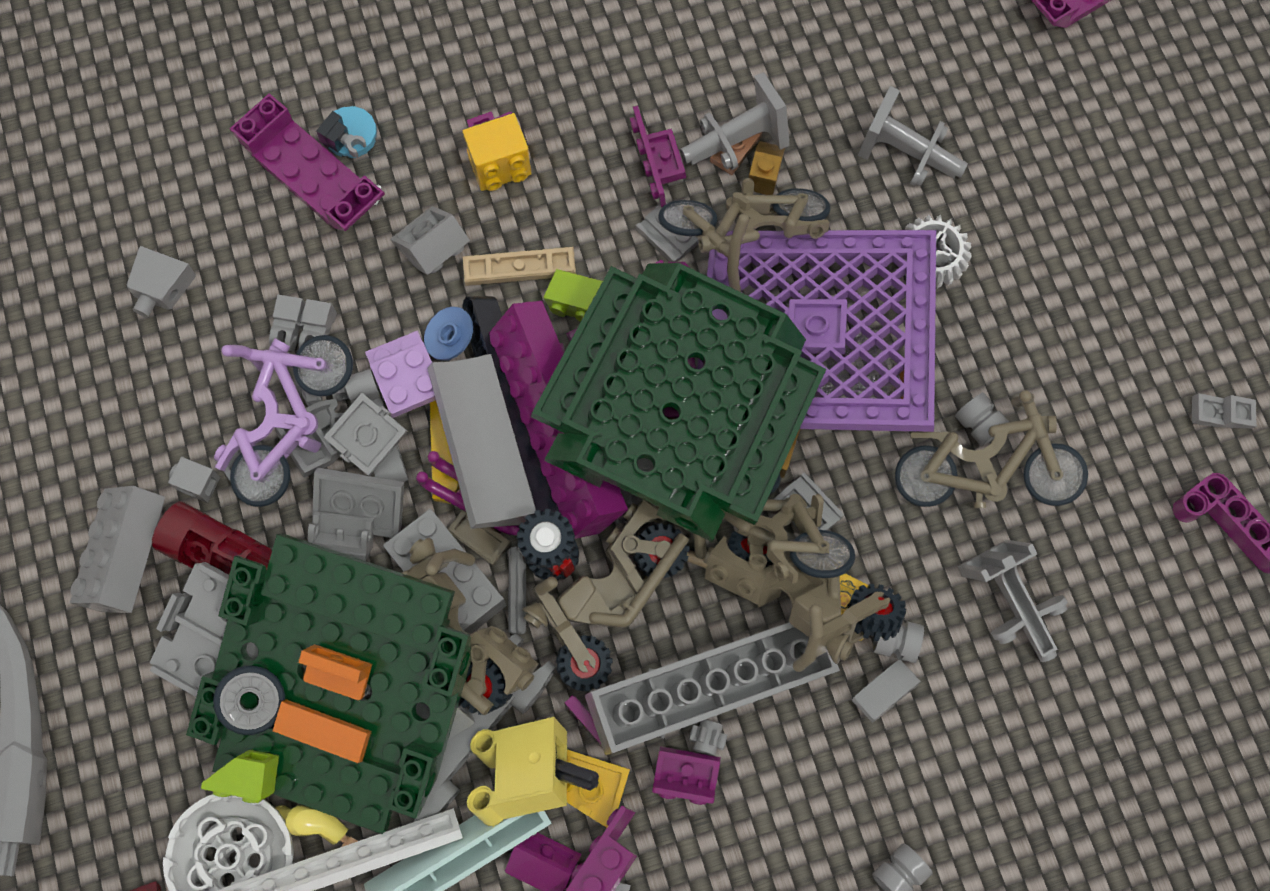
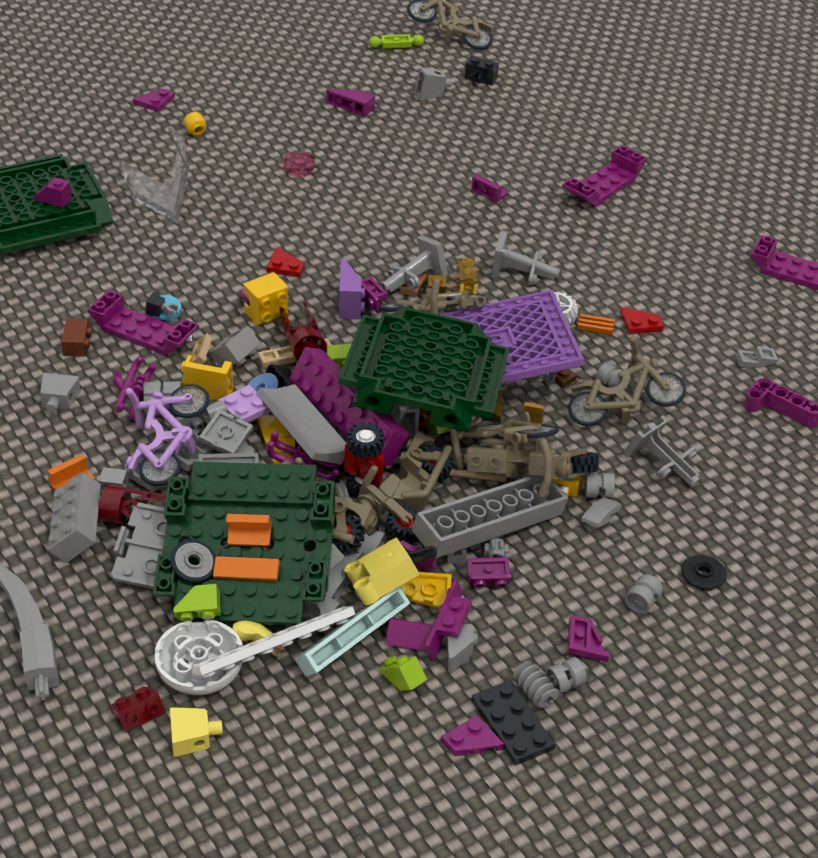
camera: 15 degrees left, 30 degrees down
none -> orange panel [47,454,95,490]
none -> copper brick [61,319,92,357]
none -> magenta arm [113,371,124,392]
none -> magenta piece [115,356,157,420]
none -> yellow panel [181,355,233,401]
none -> tan plate [190,333,212,364]
none -> red wing [266,248,305,278]
none -> dark red piece [279,302,327,361]
none -> medium lavender slope [339,258,365,320]
none -> clear yellow brick [456,257,478,294]
none -> pearl gold slope [523,402,544,433]
none -> orange tile [577,314,615,335]
none -> red wing [620,307,664,335]
none -> black wheel [681,555,727,590]

